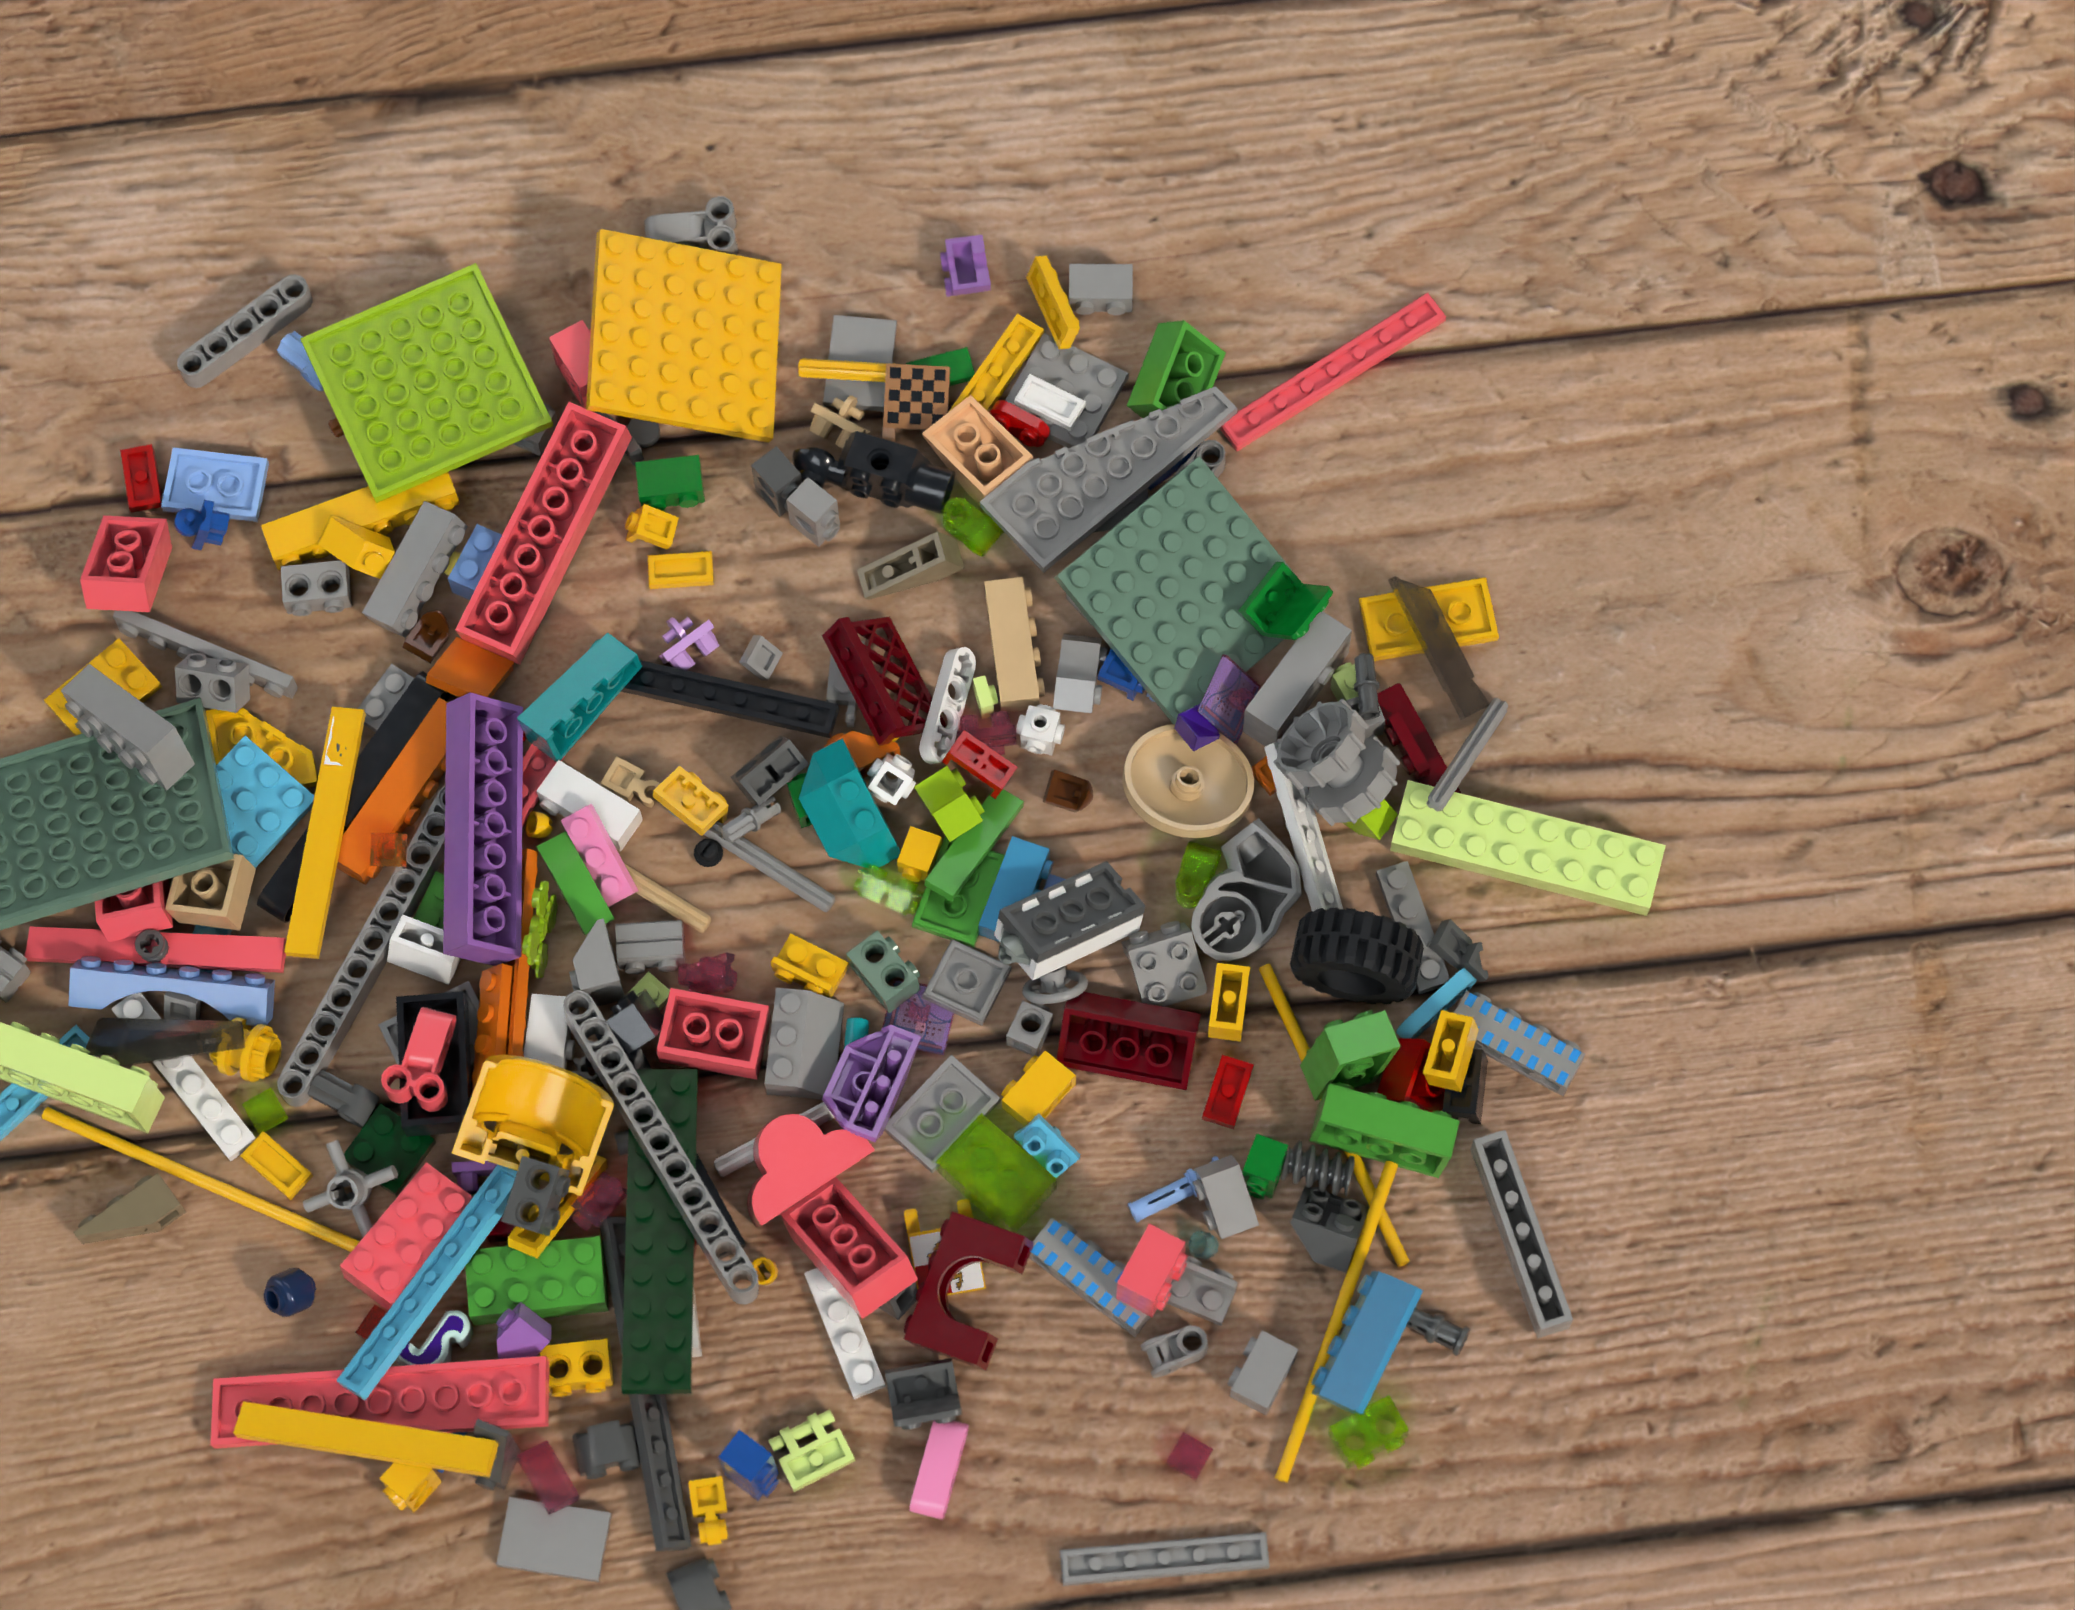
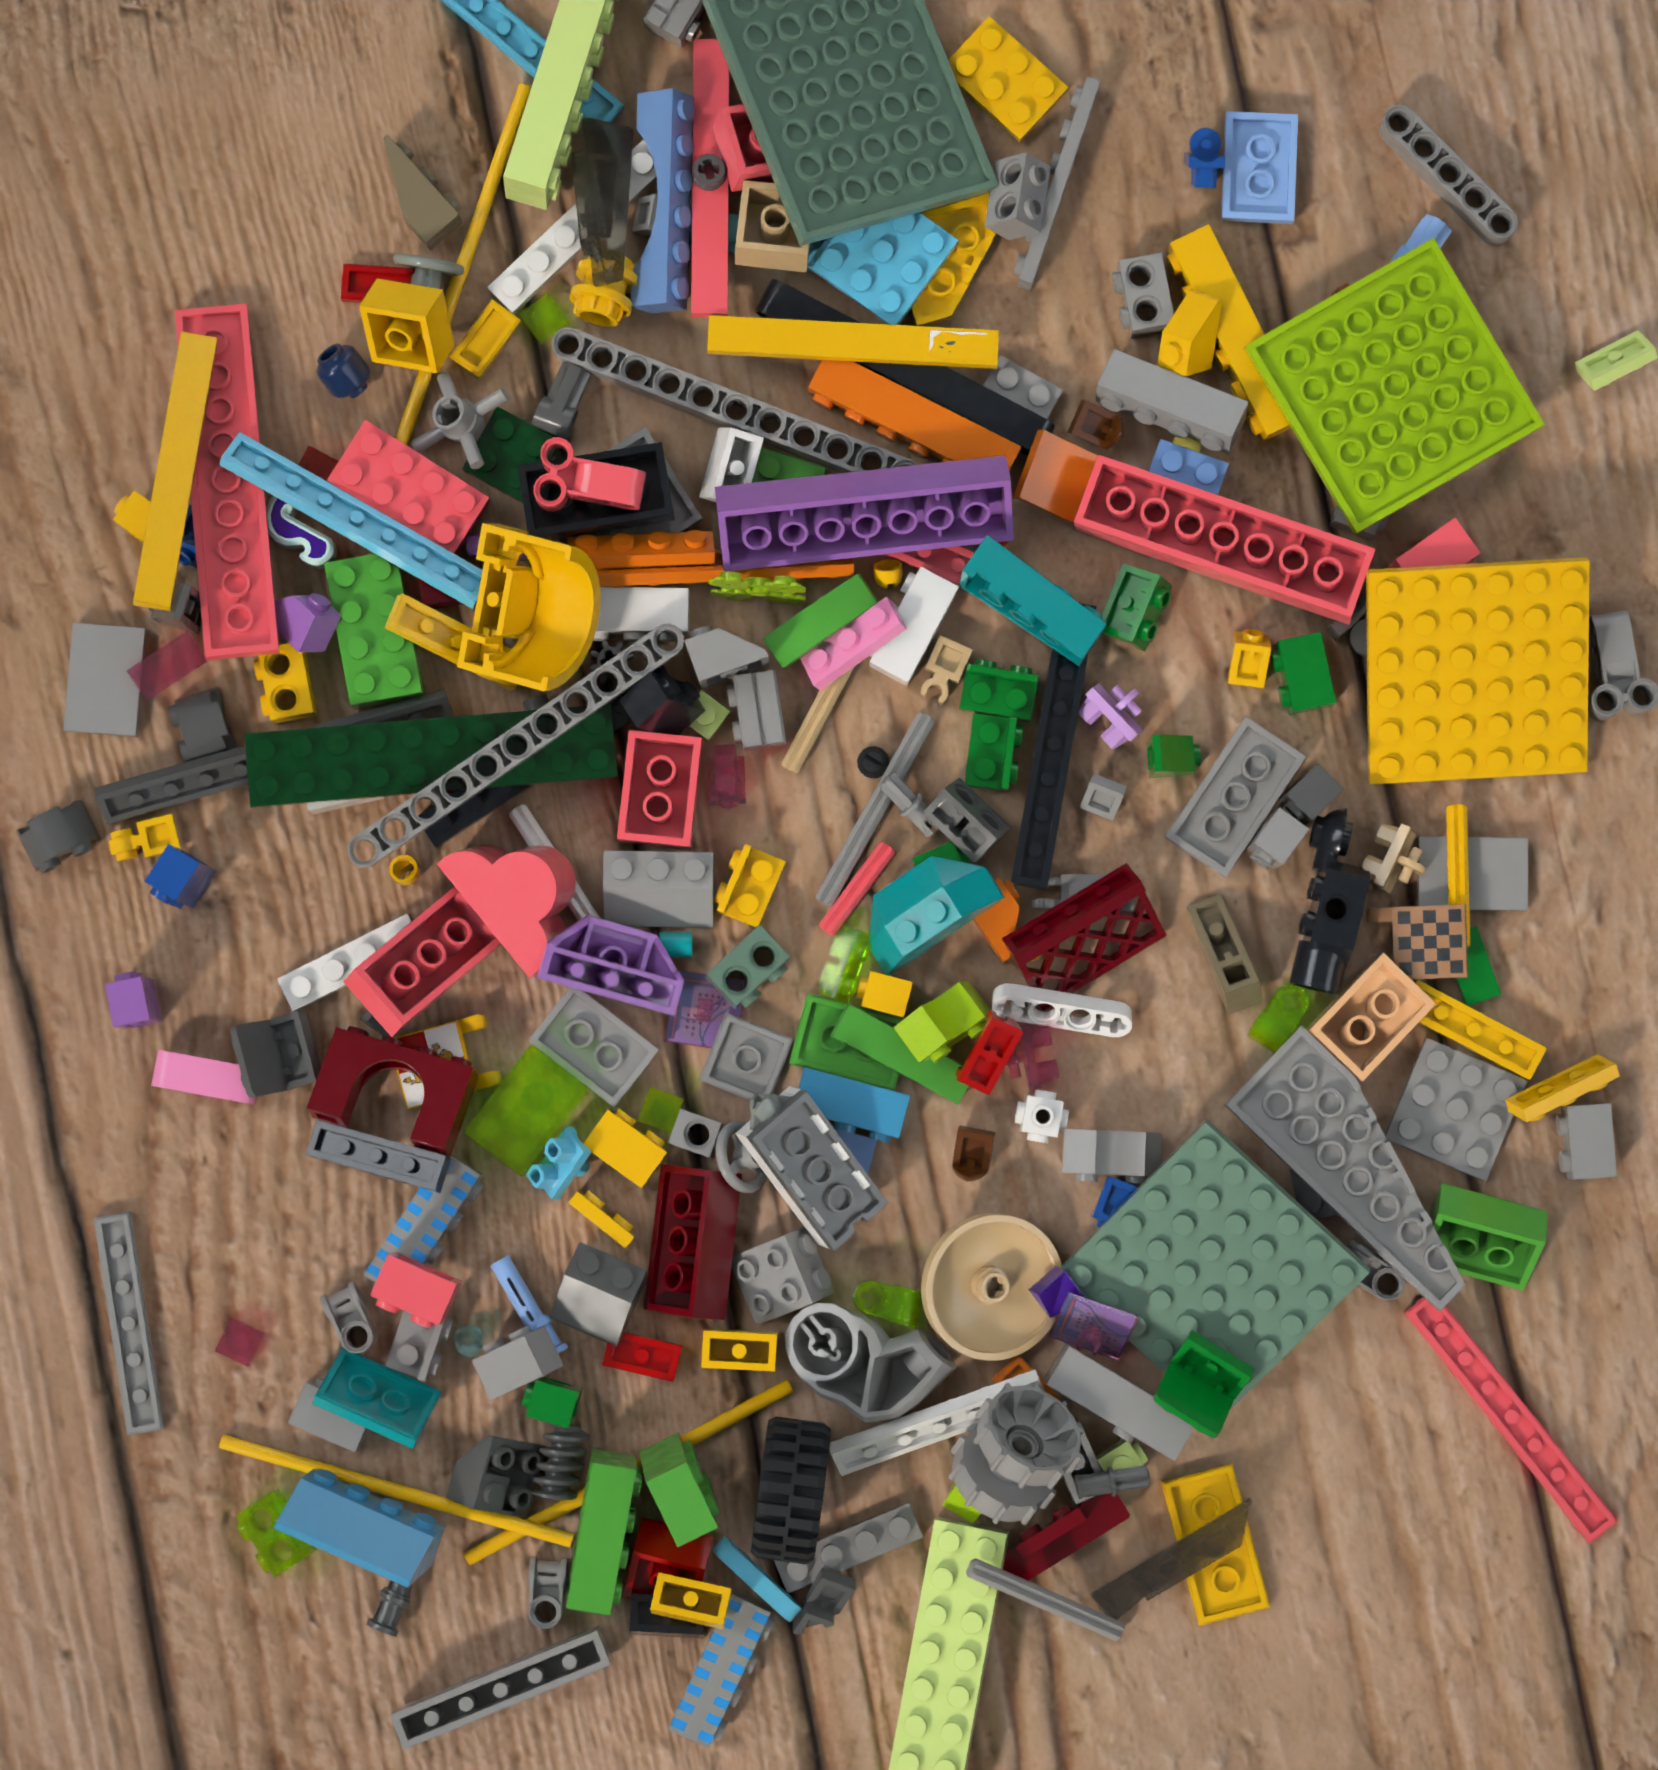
camera: 85 degrees right, 15 degrees up
light grey brick [61,664,195,791] -> none
coral brick [80,516,172,612] -> none
red plate [120,444,162,513] -> none
clear orange plate [370,833,407,867] -> none
dark grey brick [501,1156,570,1236] -> none
clear pink hips [572,1171,627,1231] -> none
yellow tile [647,551,714,589] -> none
yellow bracket [653,766,729,836] -> none
yellowish green plate [768,1409,855,1492] -> none
white brick [867,752,916,805] -> none
medium lavender cylinder [940,235,991,297] -> none
yellowish green plate [973,675,999,719] -> none
tan brick [984,577,1045,713] -> none
red plate [989,400,1050,447] -> none
white tile [1014,373,1086,431] -> none
none -> medium lavender brick [105,971,162,1029]
none -> plate [305,1120,451,1193]
none -> teal tile [312,1347,442,1449]
none -> red tile [341,264,415,303]
none -> yellow piece [359,253,464,373]
none -> light grey piece [528,1556,568,1629]
none -> dark grey slope [550,1242,647,1347]
none -> yellow plate [568,1190,636,1248]
none -> clear neon green plate [637,1087,684,1133]
none -> coral axle [819,842,895,936]
none -> green bracket [959,659,1039,722]
none -> green bracket [965,713,1023,792]
none -> green bracket [1101,563,1172,651]
none -> green slope [1146,735,1201,779]
none -> light grey plate [1164,717,1306,878]
none -> yellowish green plate [1575,330,1658,391]

